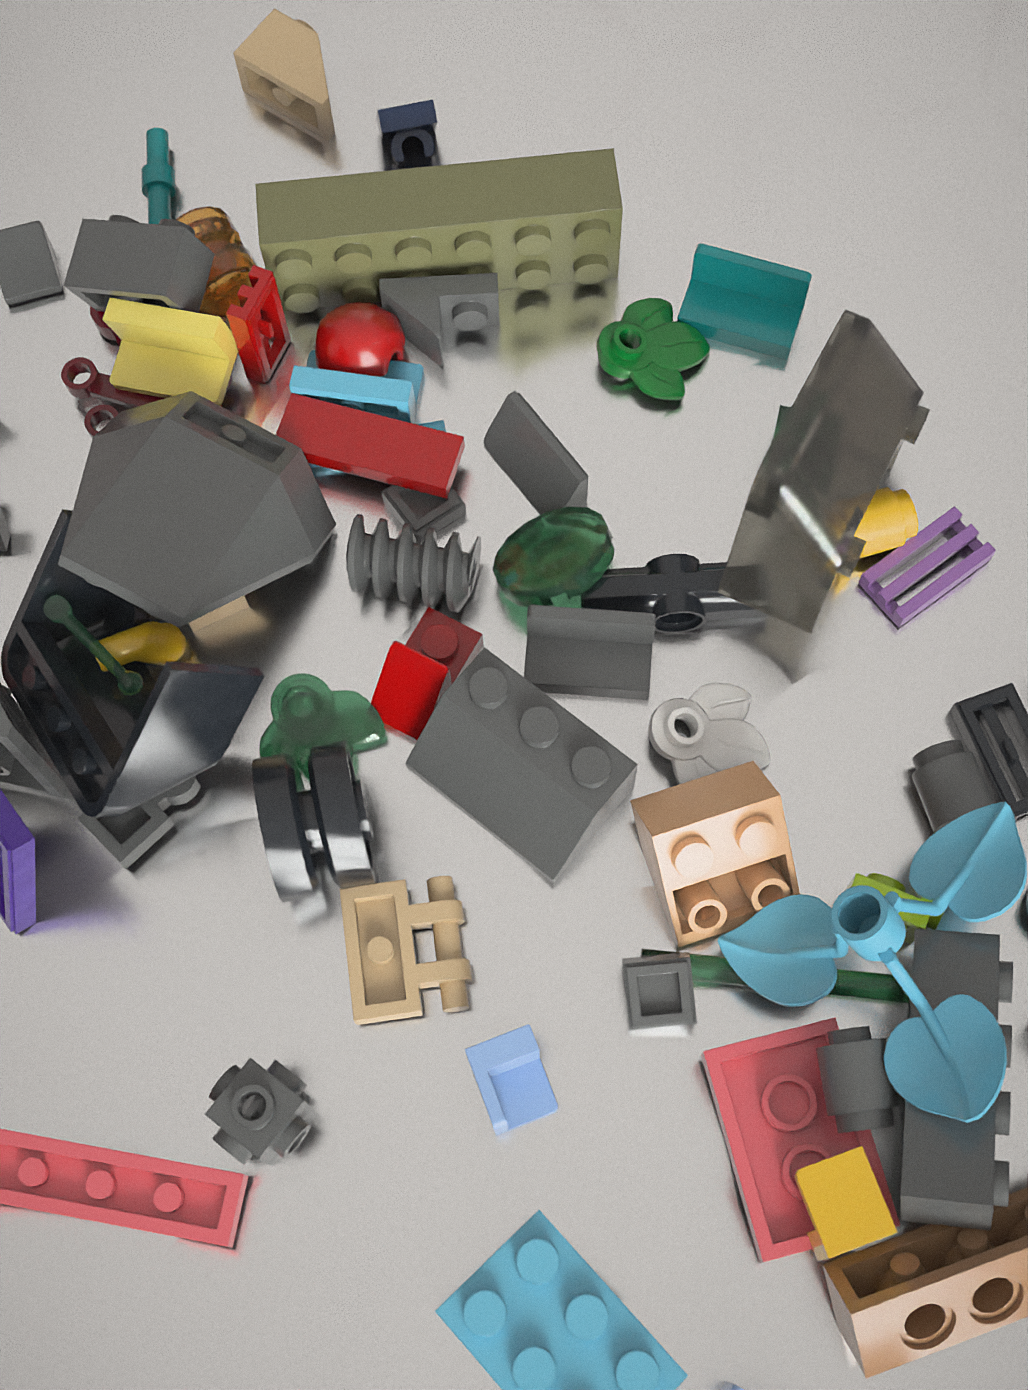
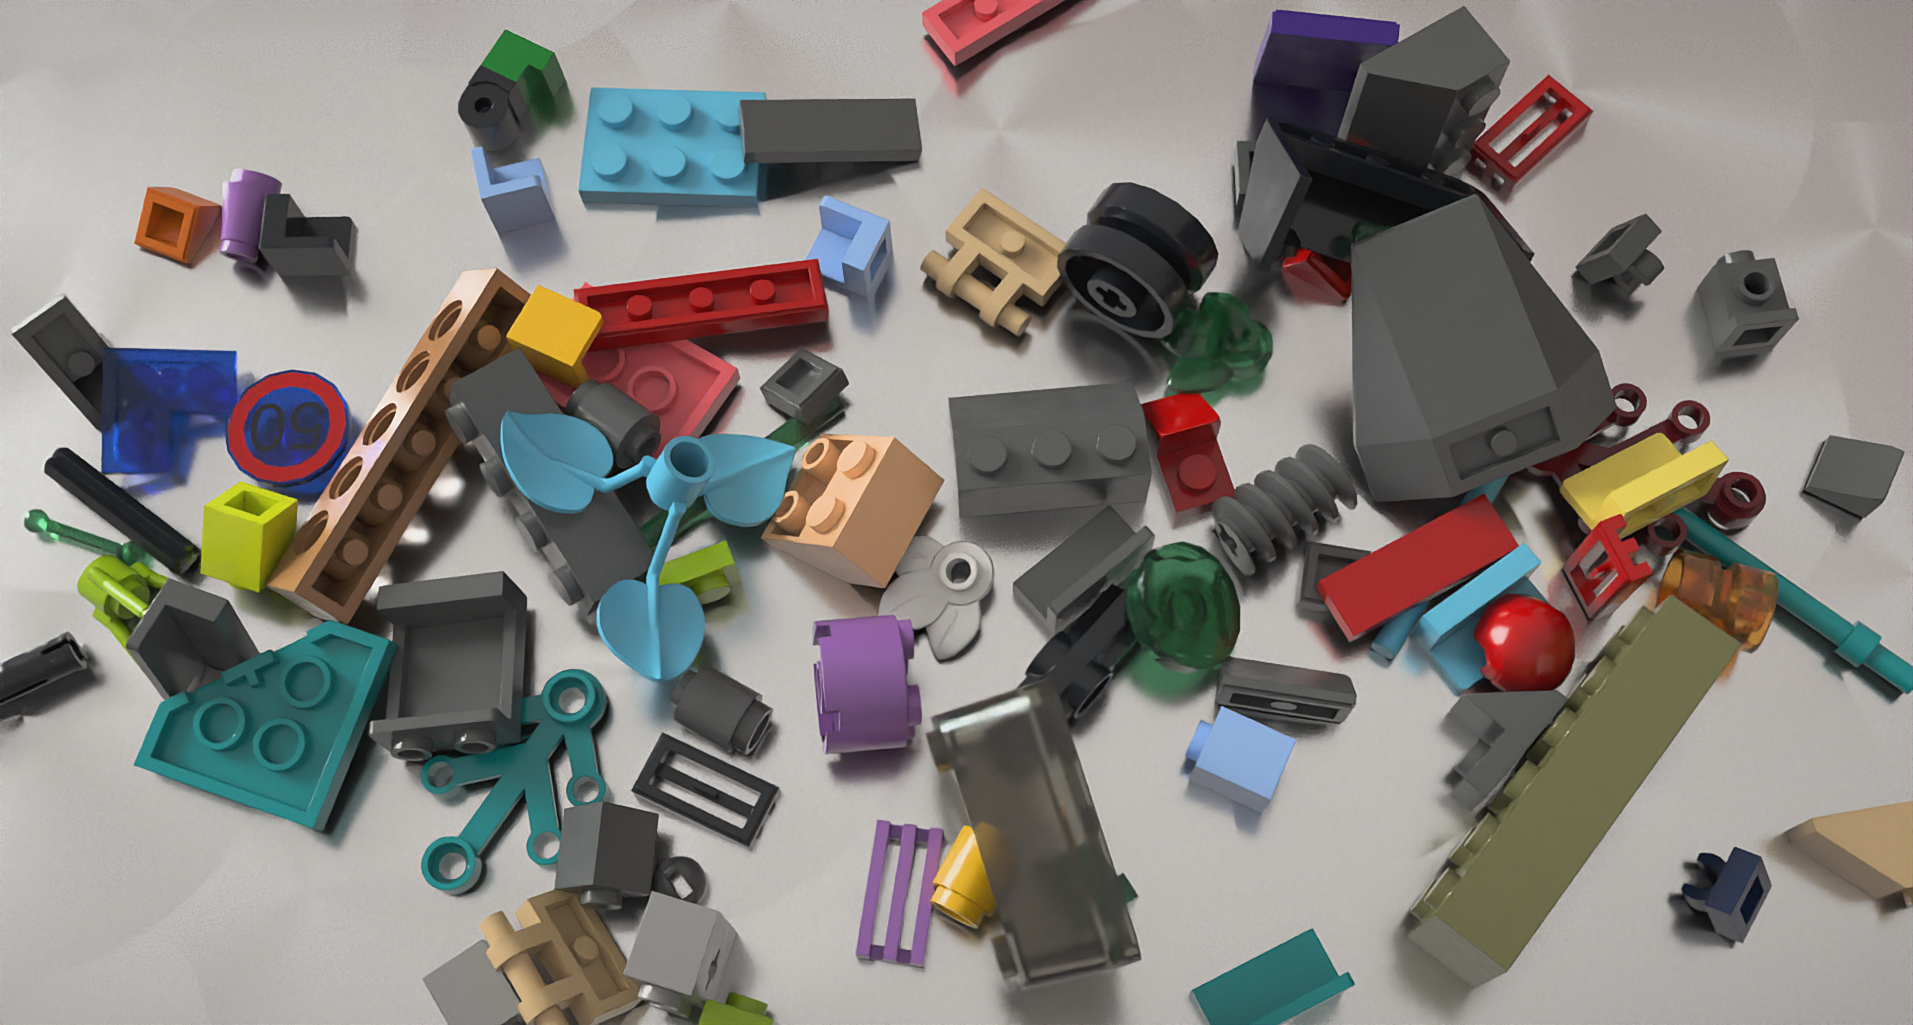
camera: 135 degrees right, 0 degrees up
dark grey brick [63,215,215,313] -> none
dark grey brick [204,1057,315,1166] -> none
green plate [596,298,710,400] -> none
none -> red tile [573,259,829,352]
none -> dark grey tile [738,98,922,163]
none -> medium lavender brick [812,614,922,755]
none -> light blue brick [1185,706,1296,814]

